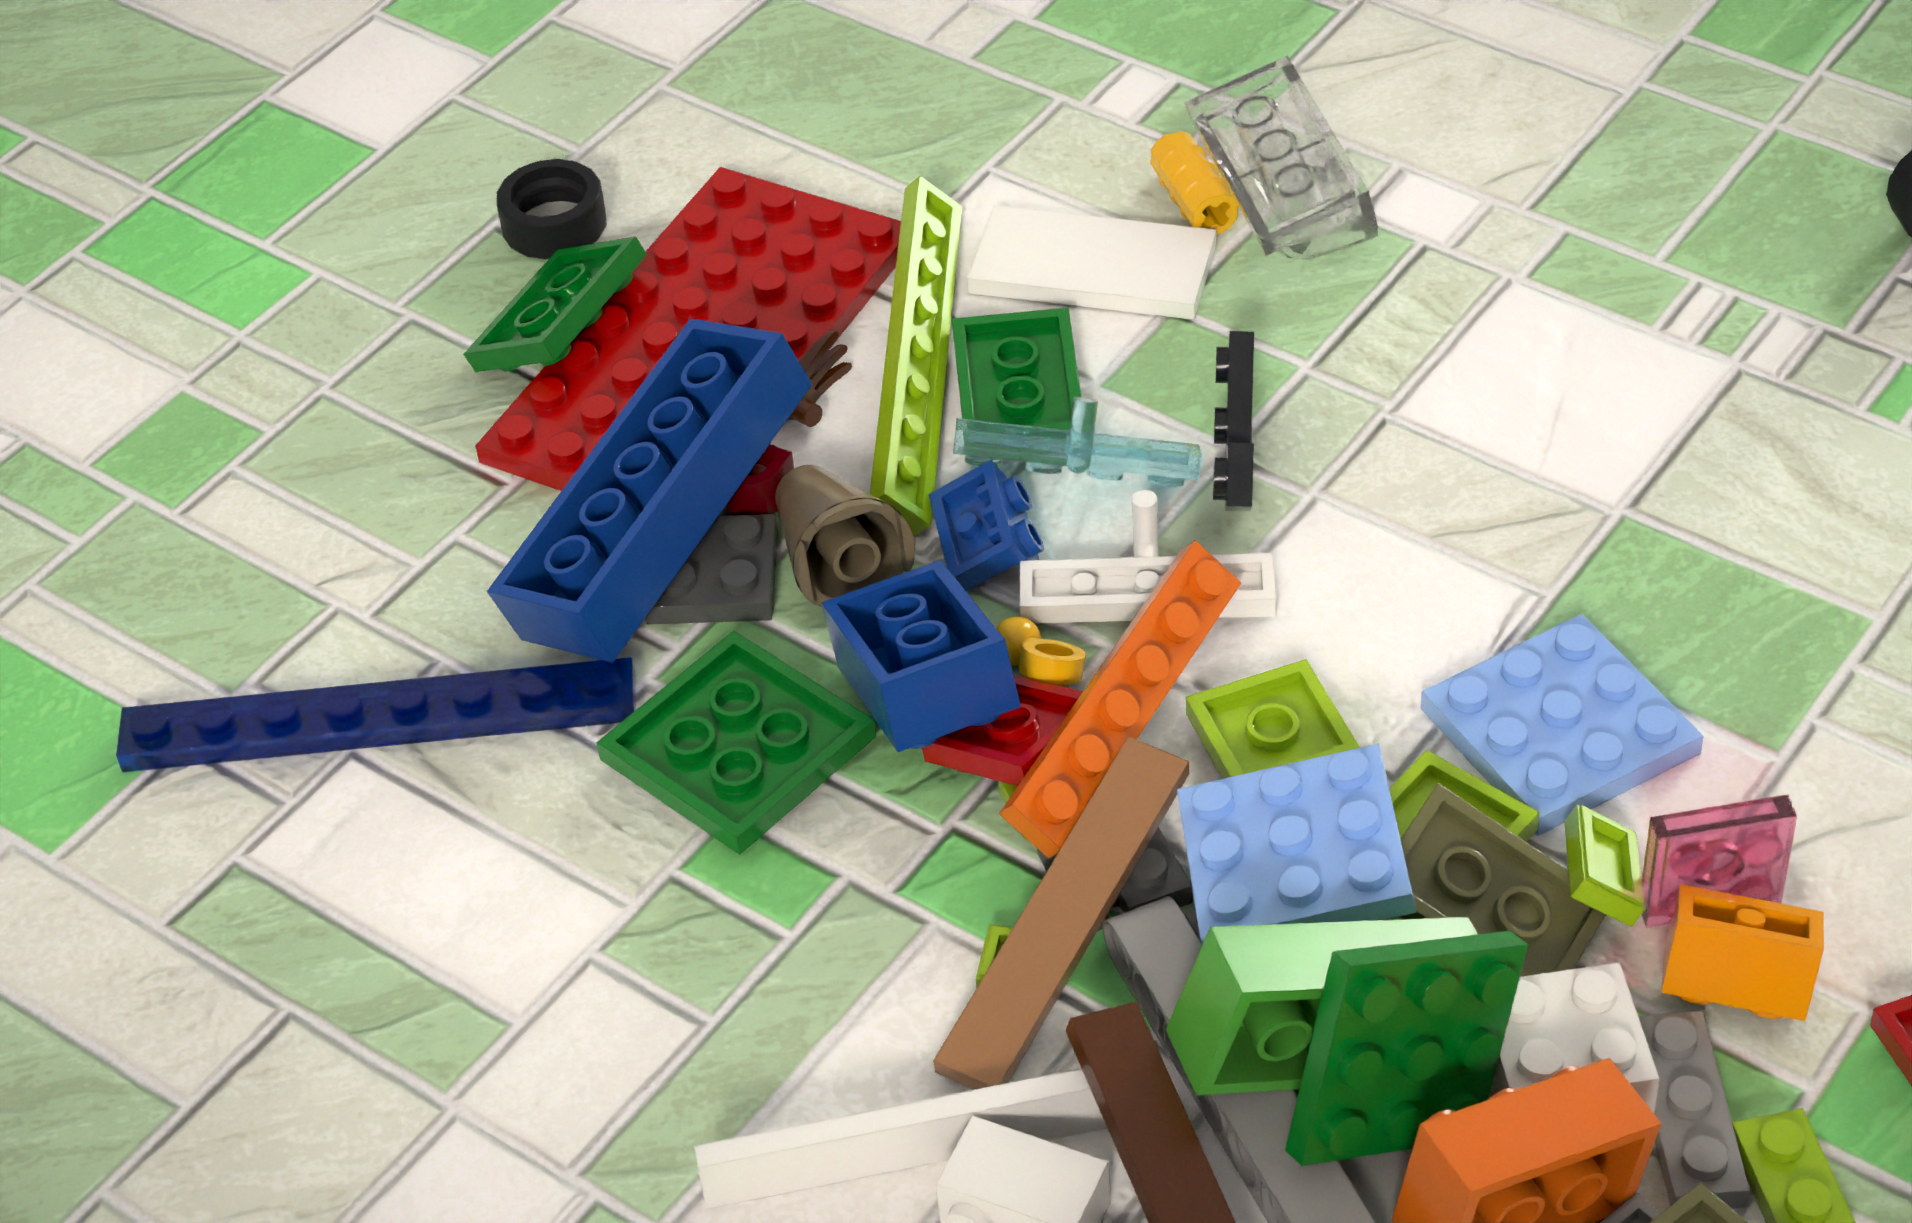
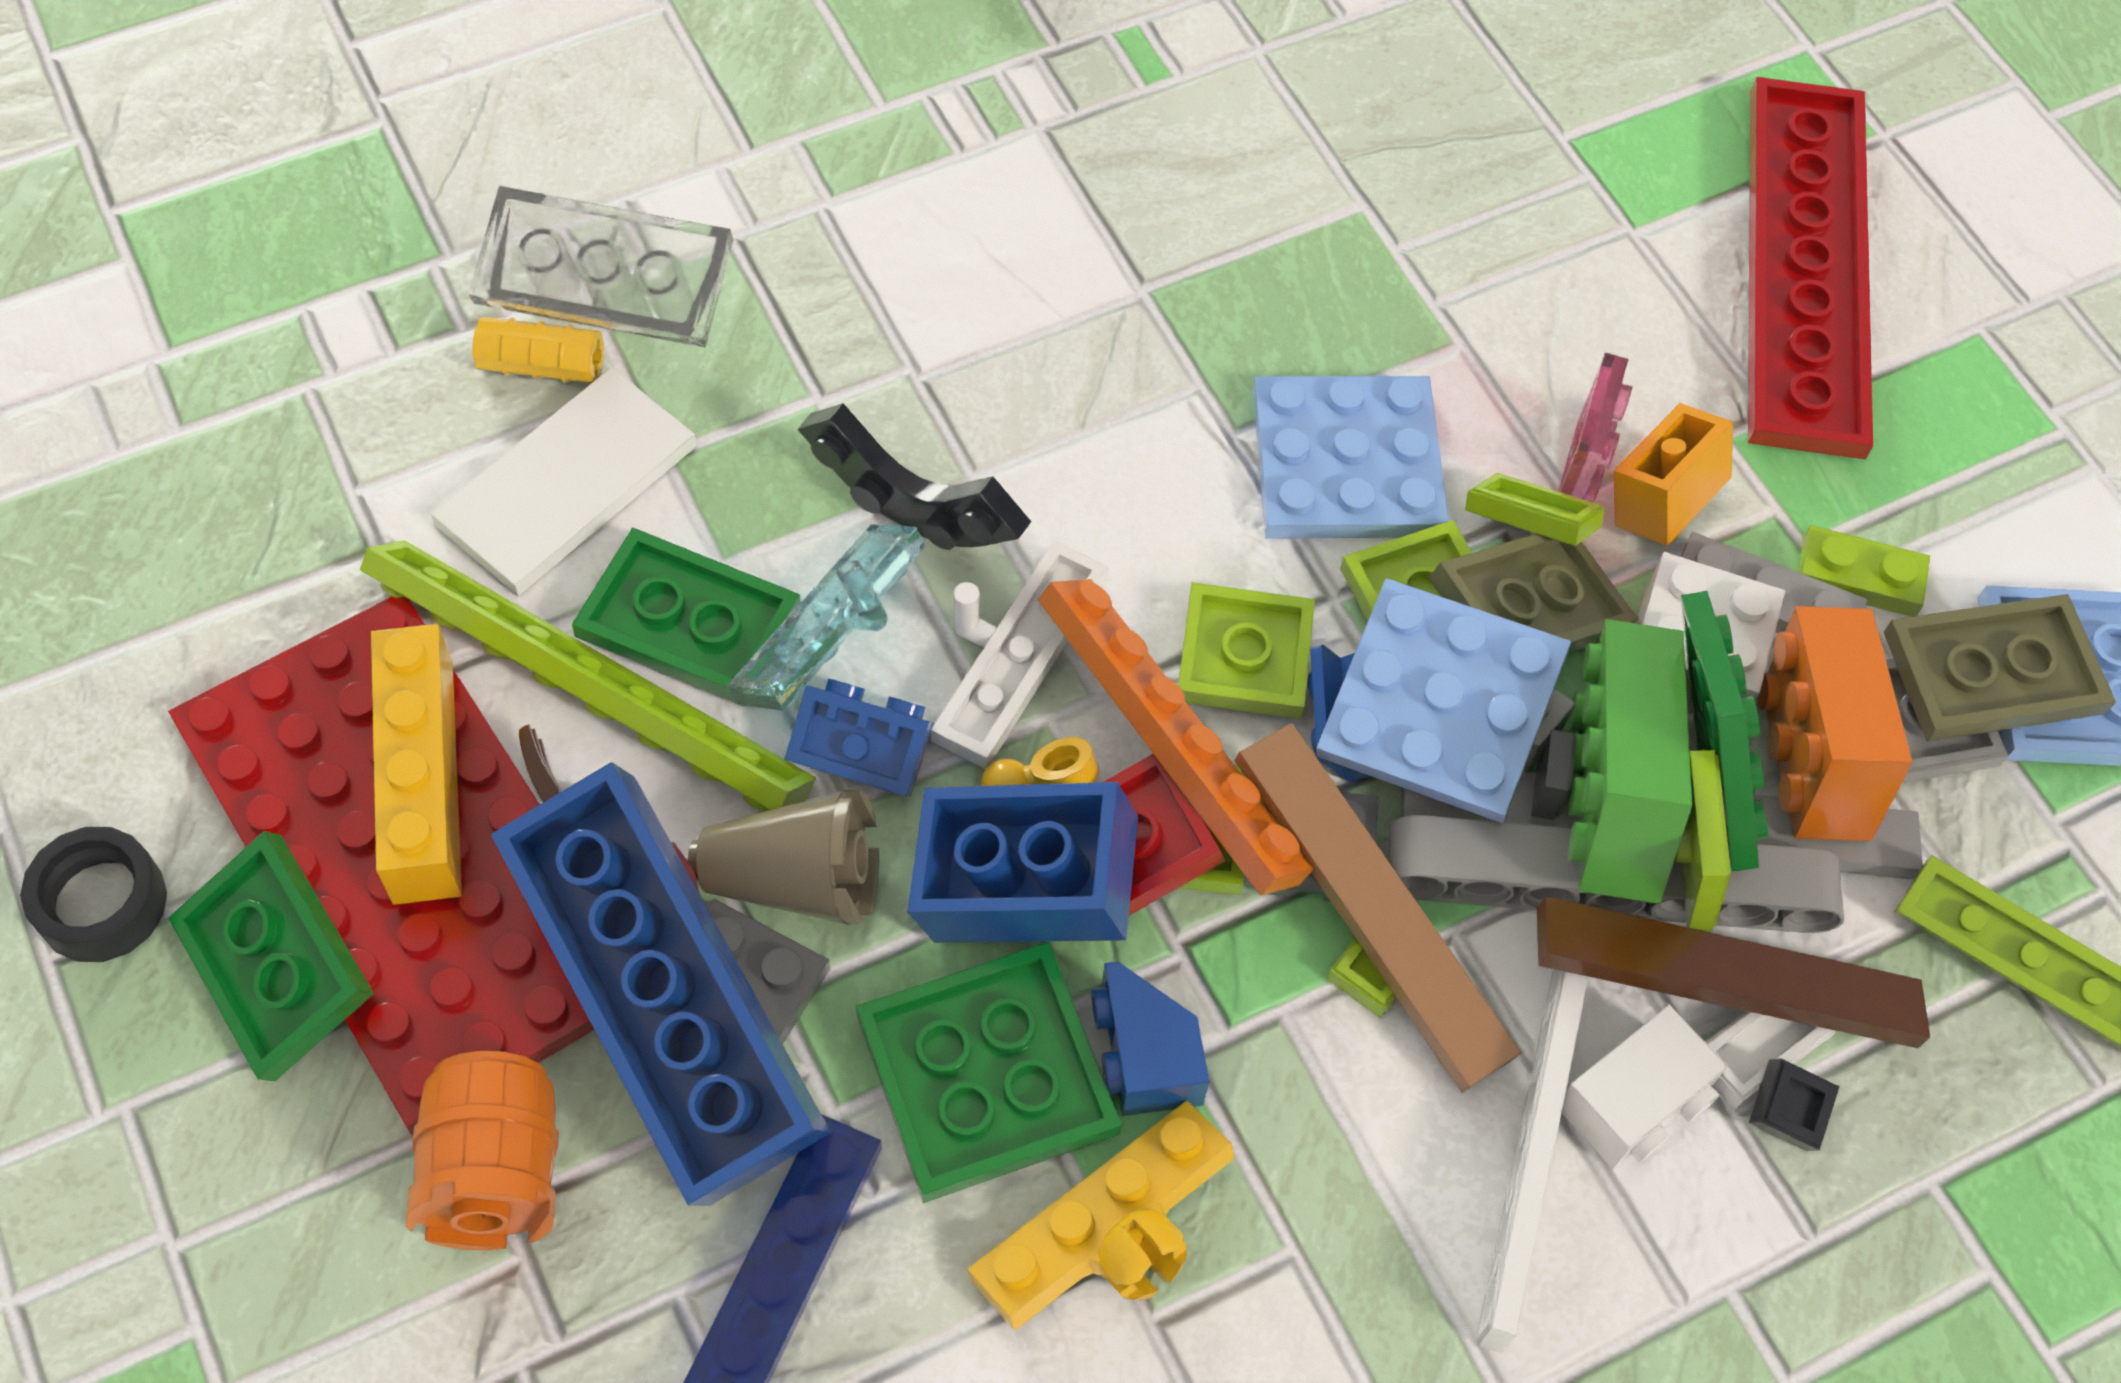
camera: 70 degrees left, 15 degrees up
none -> yellow brick [371,624,462,905]
none -> orange piece [406,1051,559,1251]
none -> yellow plate [967,1100,1235,1331]
none -> blue slope [1091,961,1210,1116]
none -> lime plate [1674,750,1731,932]

